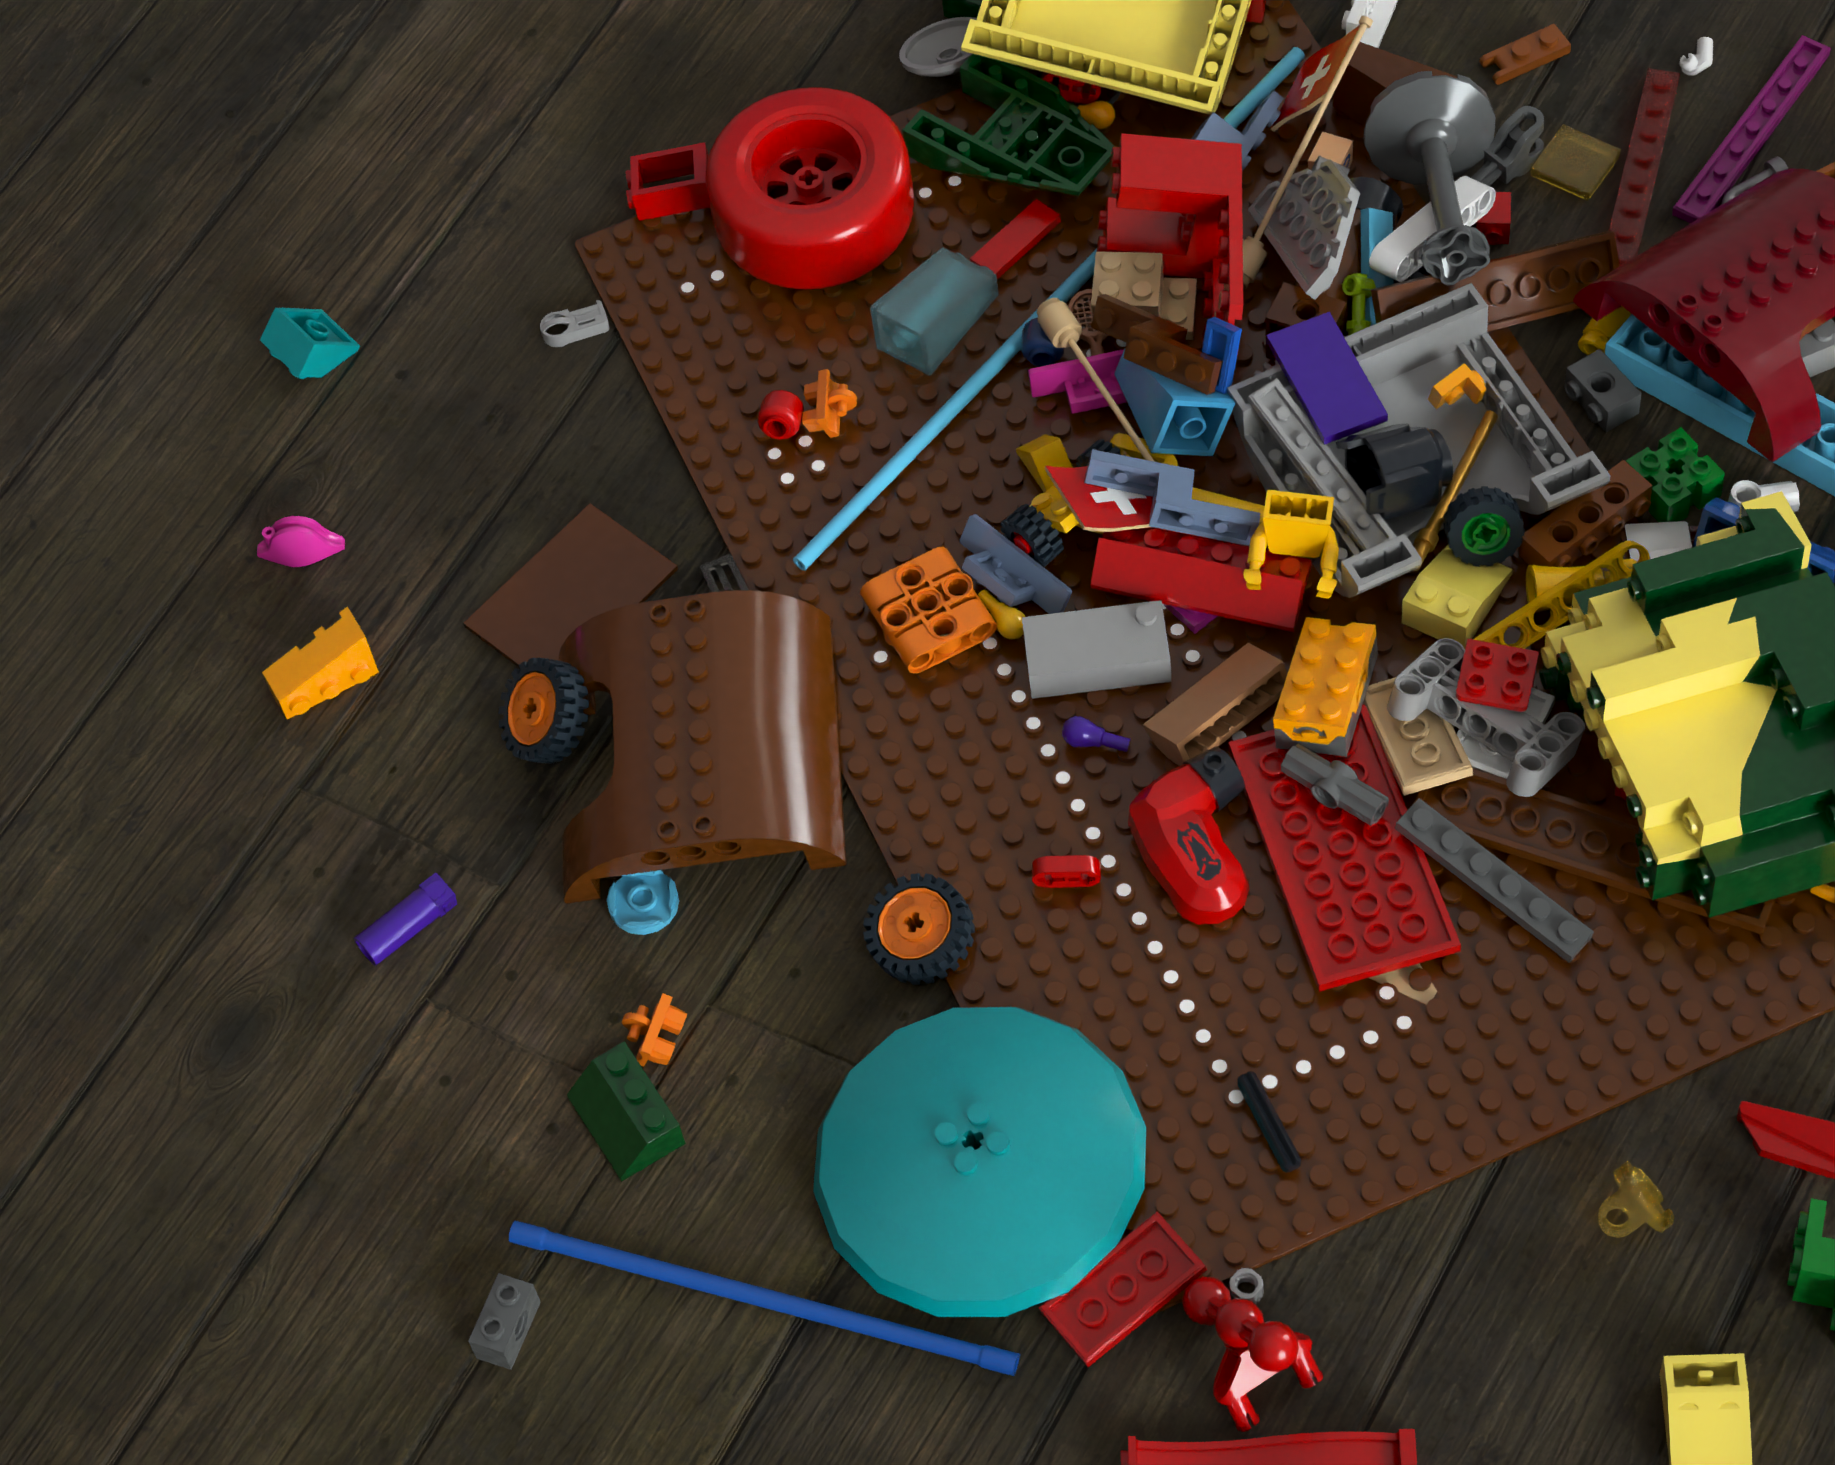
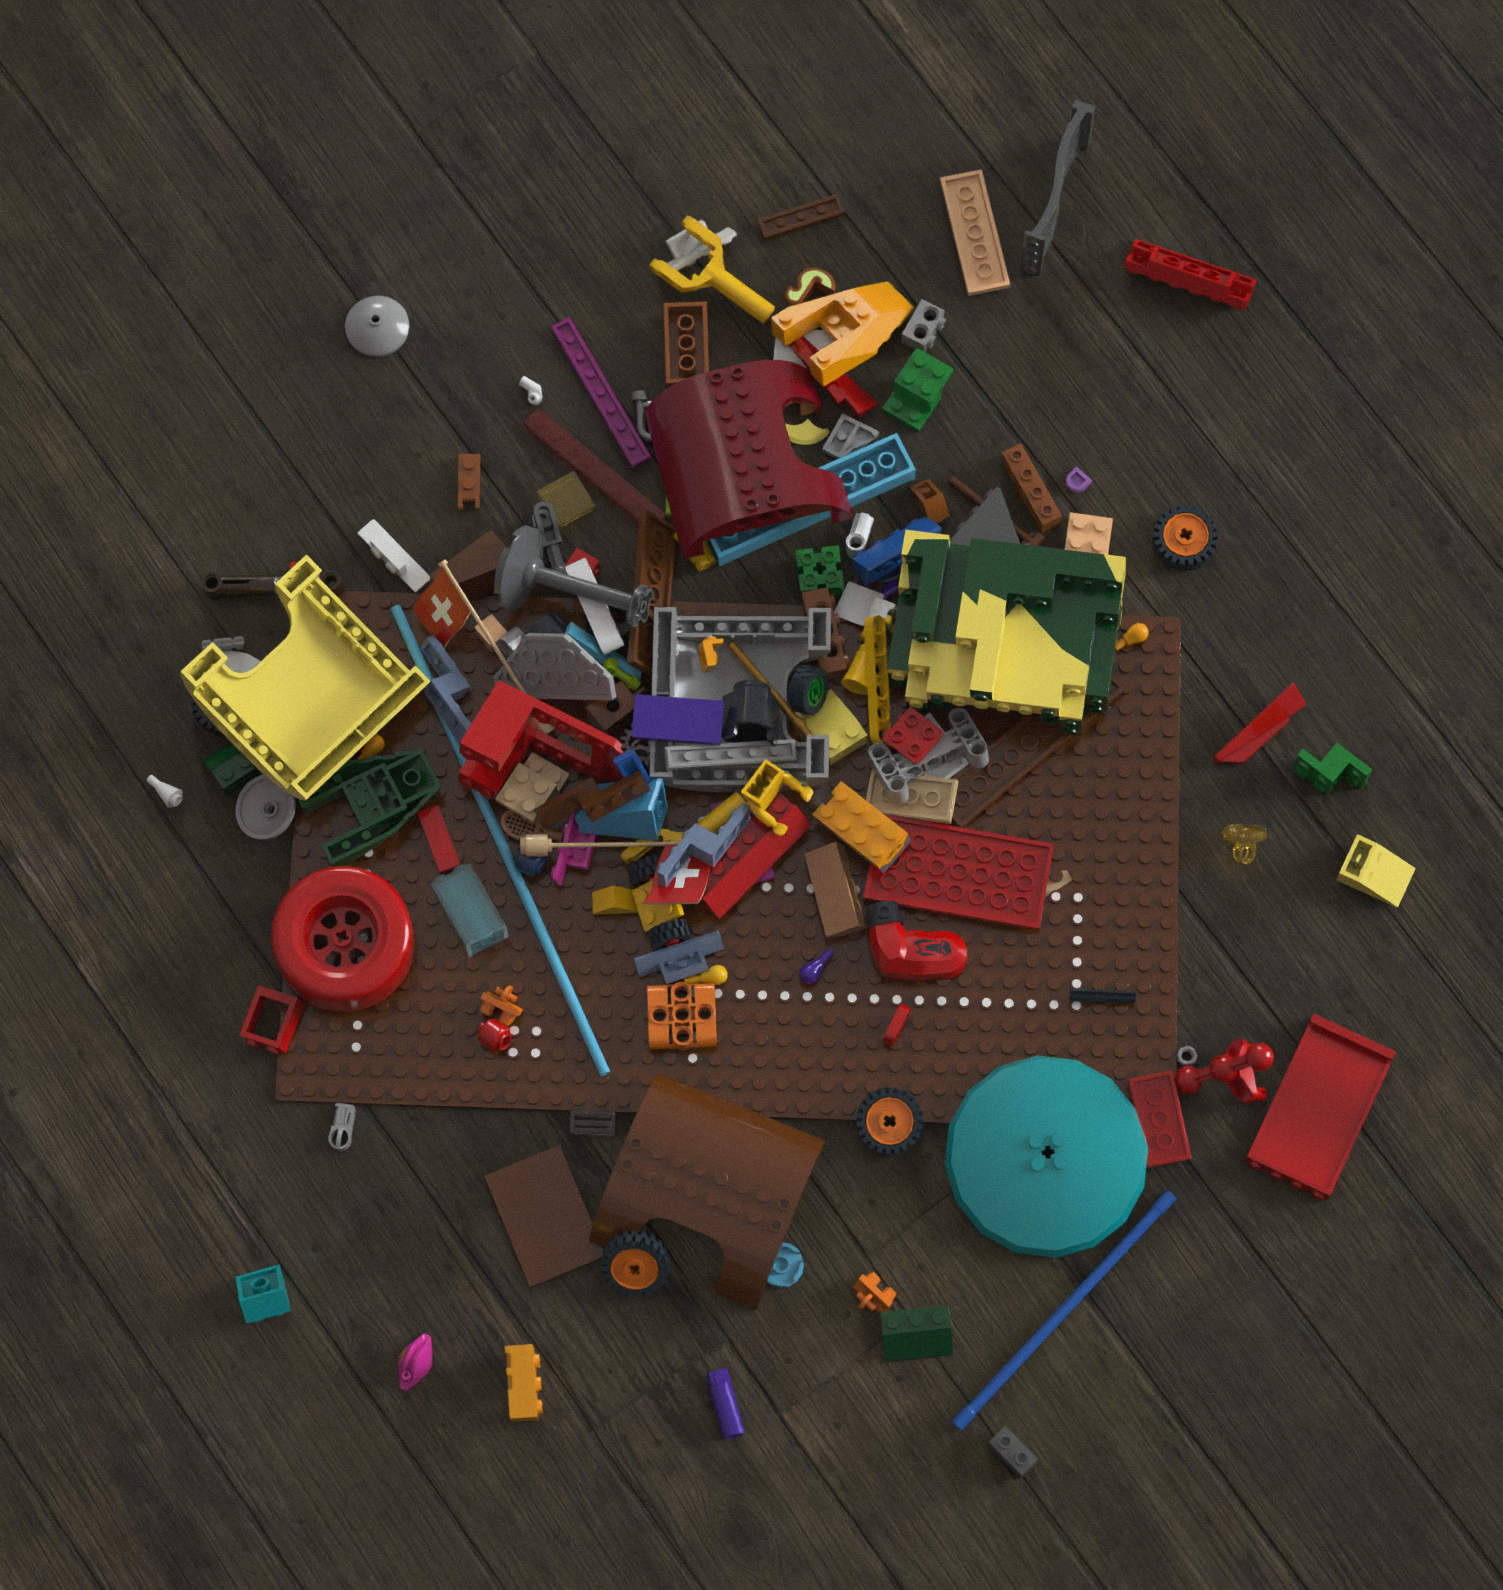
camera: 70 degrees left, 15 degrees up
light grey brick [1022,600,1172,699] -> none
dark grey piece [1281,743,1389,826] -> none
dark grey plate [1395,798,1594,963] -> none
dark grey brick [1564,349,1642,433] -> none

